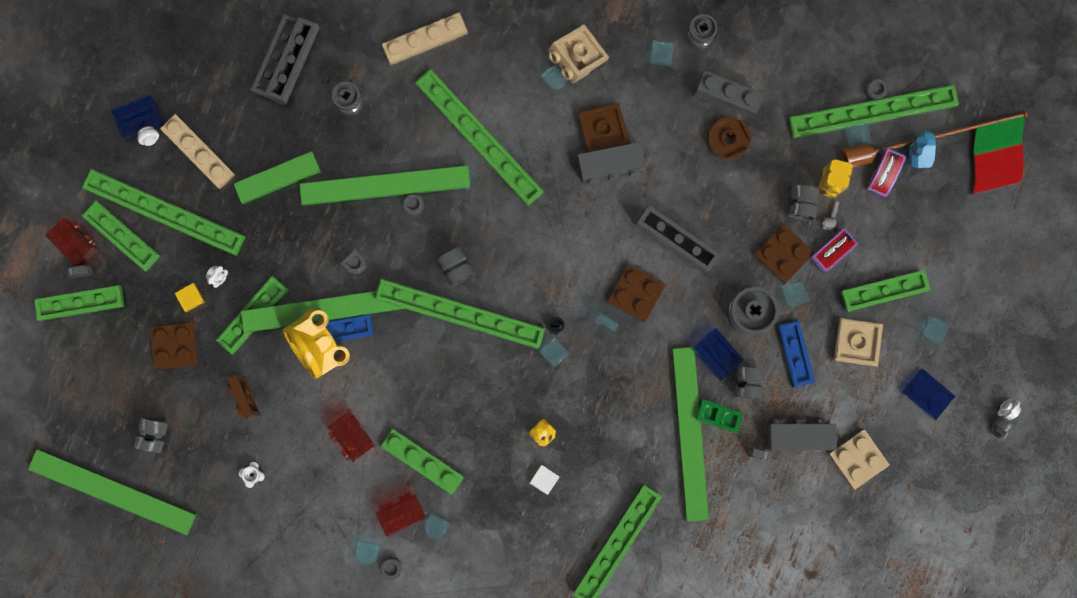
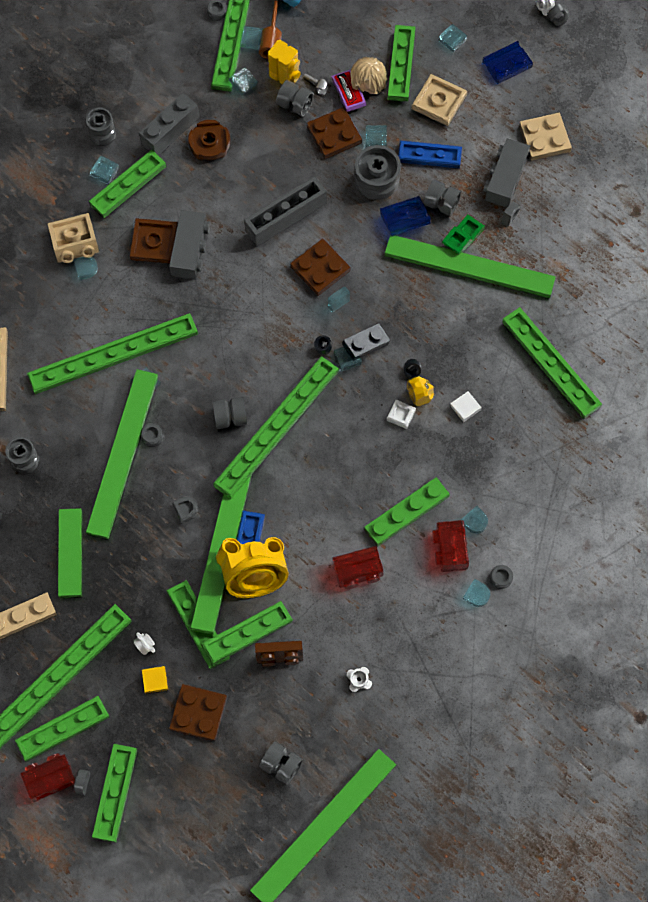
camera: 70 degrees left, 15 degrees down
slope [866,148,906,197] -> none
none -> bright green plate [89,150,166,218]
none -> bright green tile [201,601,293,665]
none -> clear light blue tile [229,67,258,95]
none -> plate [342,323,390,361]
none -> tan hair [350,57,387,94]
none -> white tile [387,400,416,429]
none -> black hinge [404,359,421,378]

